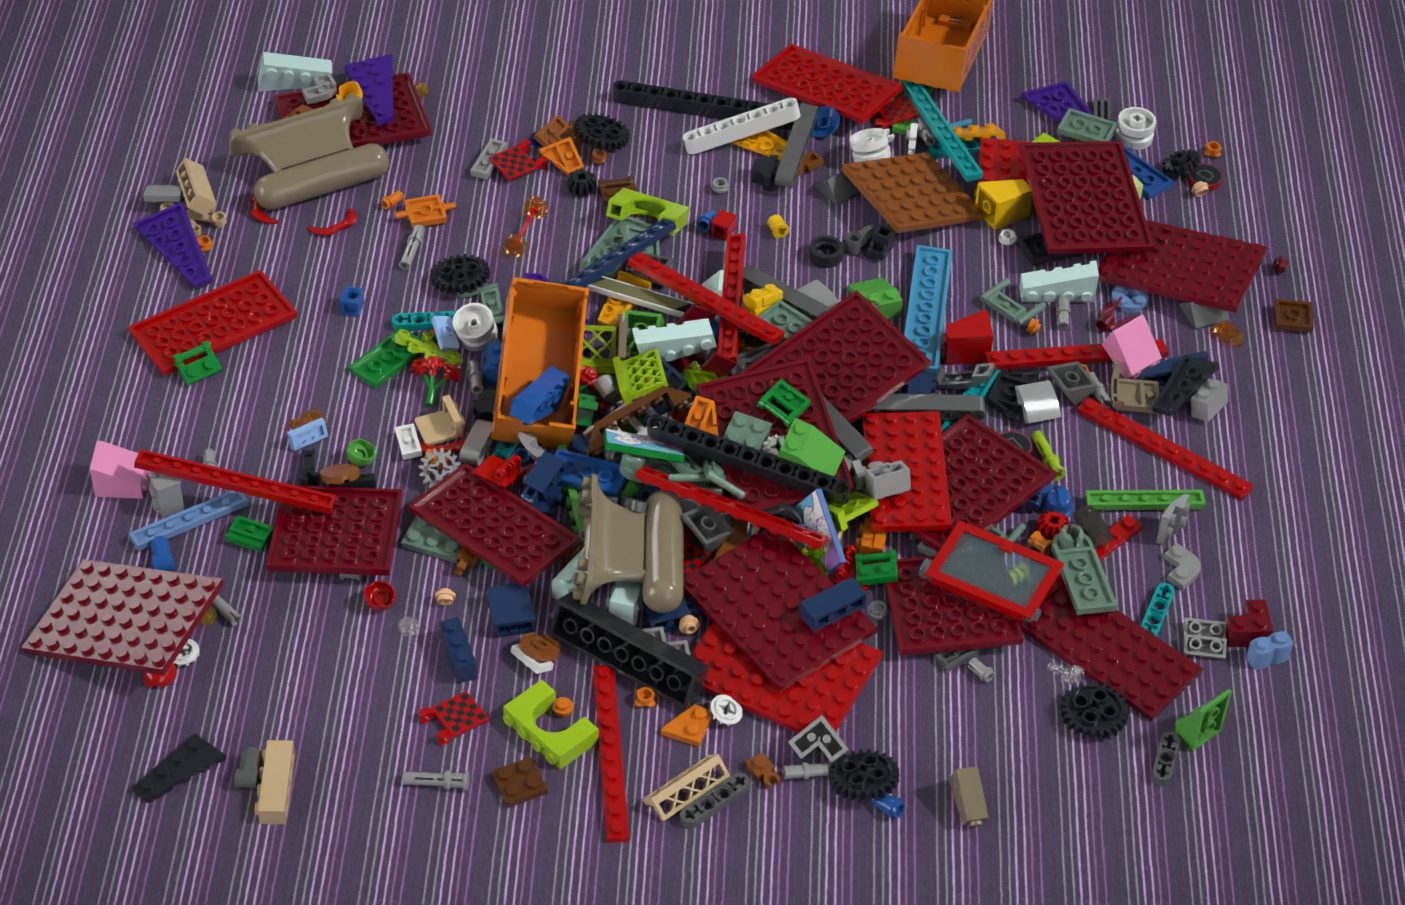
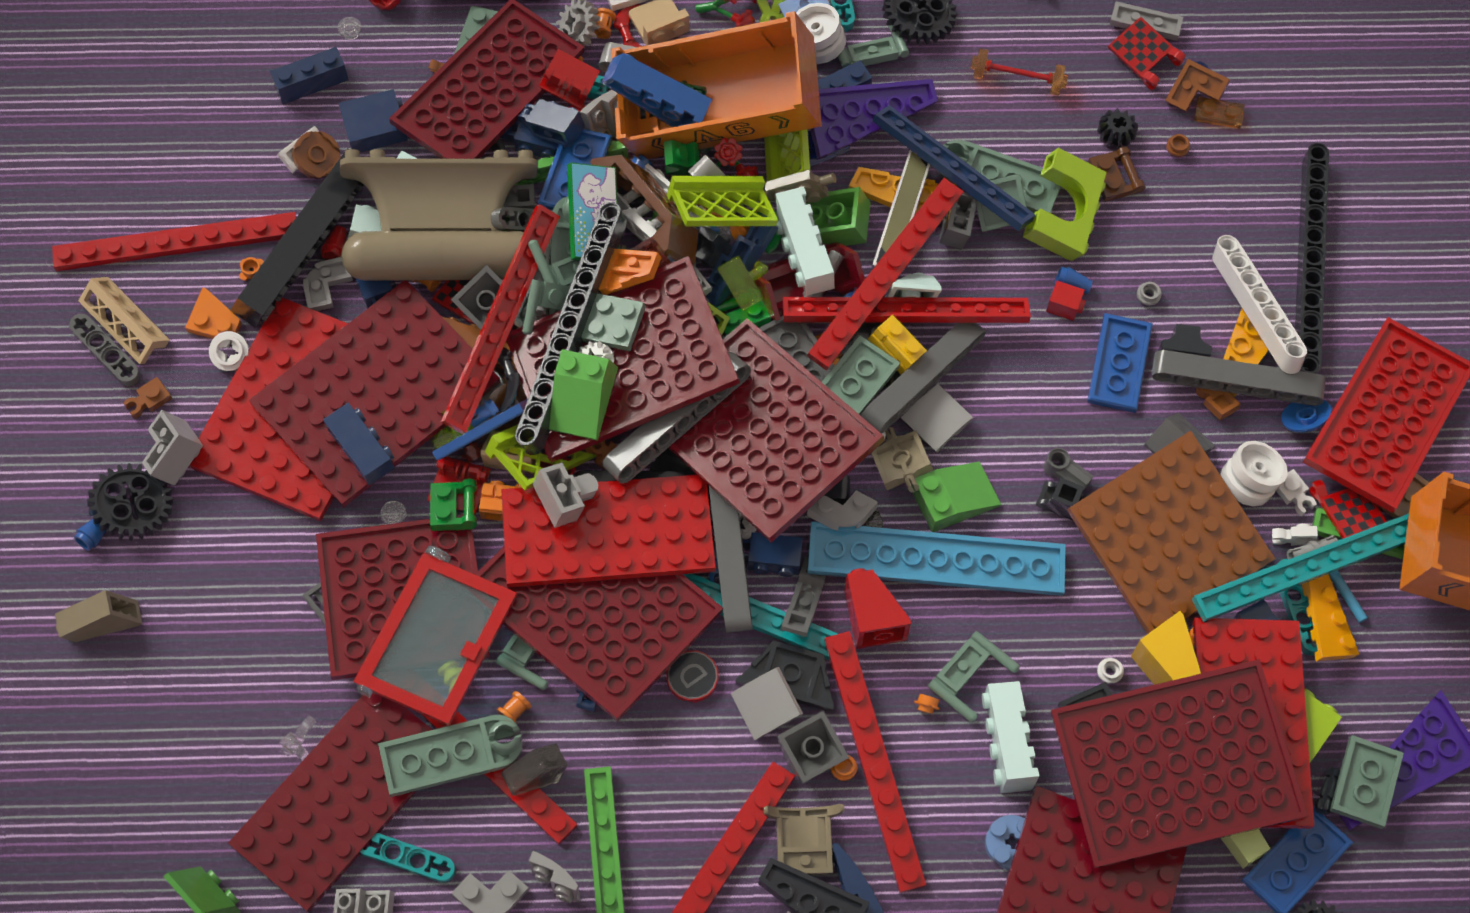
camera: 85 degrees right, 20 degrees up
light grey pin [402,770,470,791] -> none
red flag [418,691,490,746] -> none
light nougat plate [435,588,456,606] -> none
reddish brown plate [491,757,548,808] -> none
lime arch [503,679,599,770] -> none
orange wing [539,137,584,176] -> none
orange plate [552,697,573,718] -> none
black gear [573,112,630,151] -> none
light nougat plate [679,615,700,634] -> none
green plate [758,379,811,428] -> none
yellow bush [767,215,790,239] -> none
light grey pin [783,762,828,780] -> none
black tyre [809,235,844,268] -> none
light grey plate [844,454,866,491] -> none
light grey pin [967,657,994,682] -> none
lime pin [1032,430,1066,481] -> none
red gear [1036,510,1071,541] -> none
blue piece [1040,485,1073,517] -> none
light grey pin [1056,295,1071,330] -> none
black gear [1059,681,1129,741] -> none
light grey pin [1088,372,1112,407] -> none
dark grey tile [1093,97,1111,121] -> none
dark red plant [1095,296,1134,332] -> none
bright pink slope [1102,314,1162,379] -> none
white wheel [1115,107,1156,150] -> none
dark grey beam [1151,732,1180,786] -> none
none -> blue tile [1087,313,1153,413]

